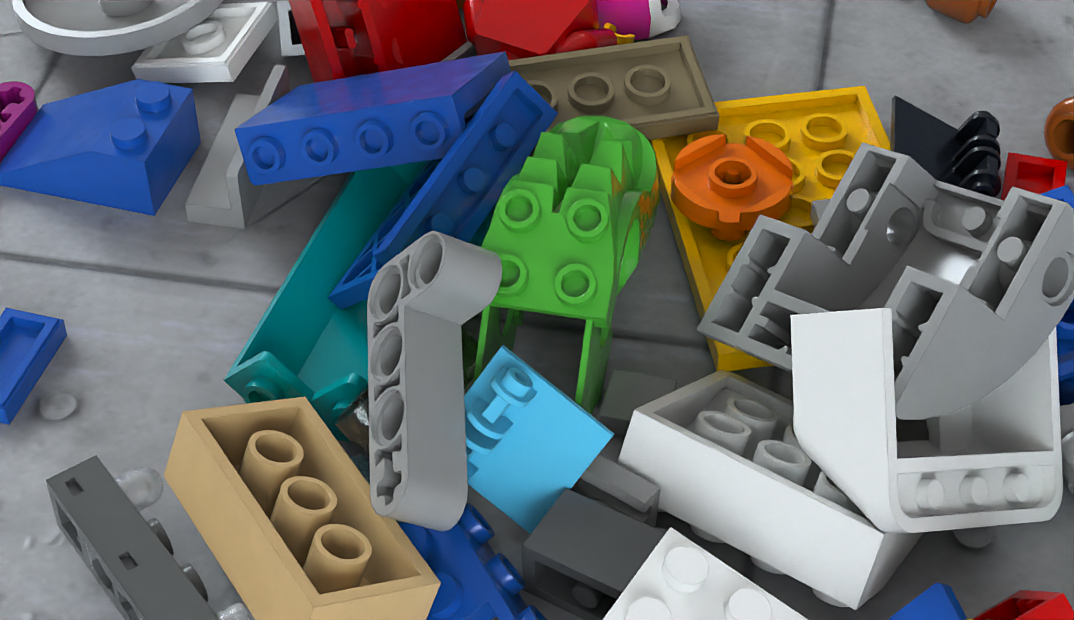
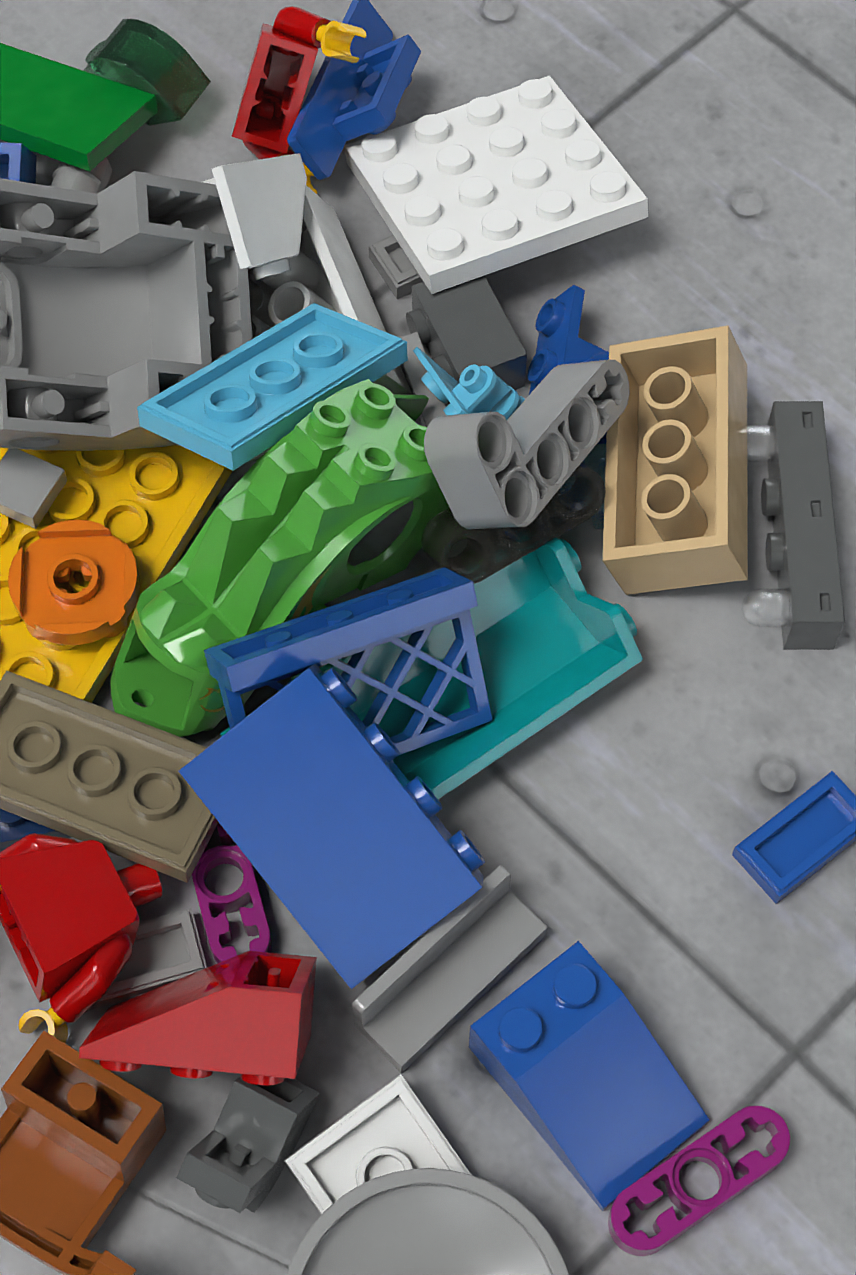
camera: 145 degrees left, 20 degrees up
none -> medium azure tile [137,303,408,471]

